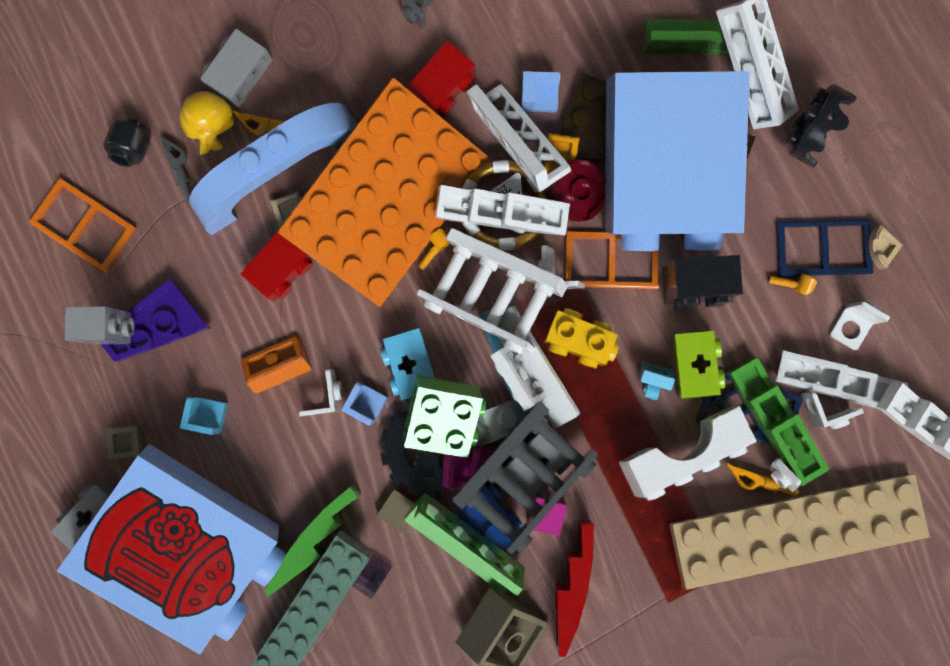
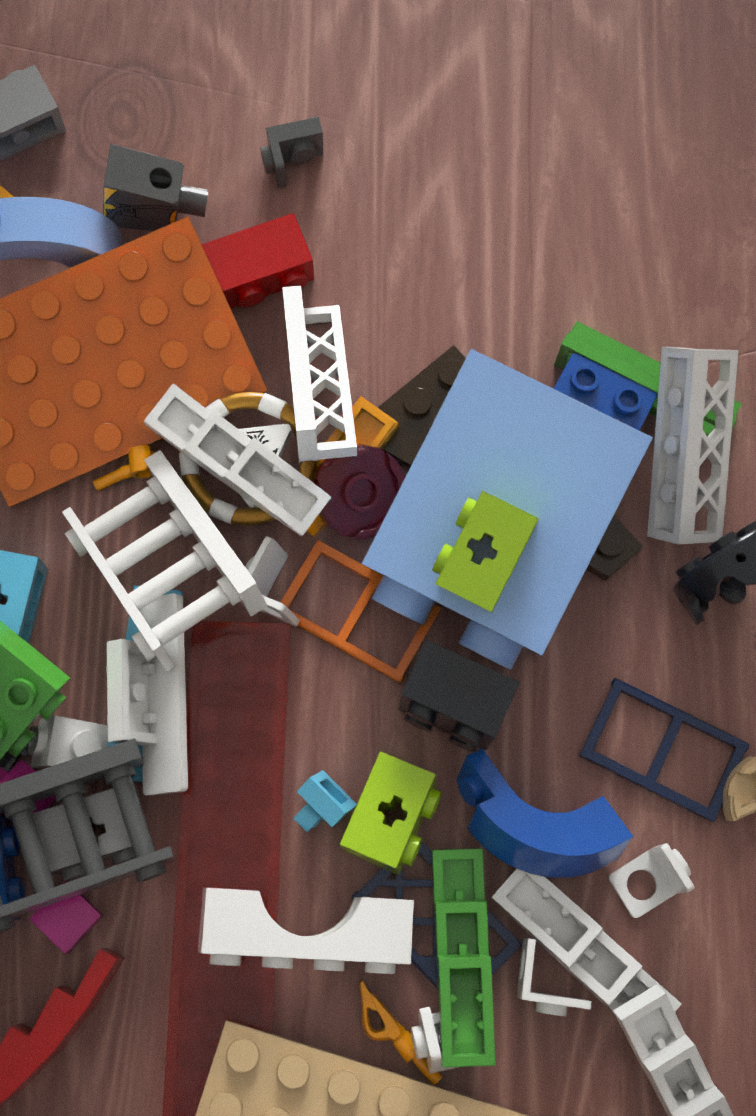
camera: 20 degrees right, 10 degrees down
light blue panel [521,71,561,113] -> none
yellow brick [544,308,620,369] -> none
light orange hand [769,273,817,295] -> none
none -> dark grey torso [103,144,208,231]
none -> lime brick [432,491,539,613]
none -> blue arch [456,748,633,878]
none -> blue bracket [554,353,657,431]

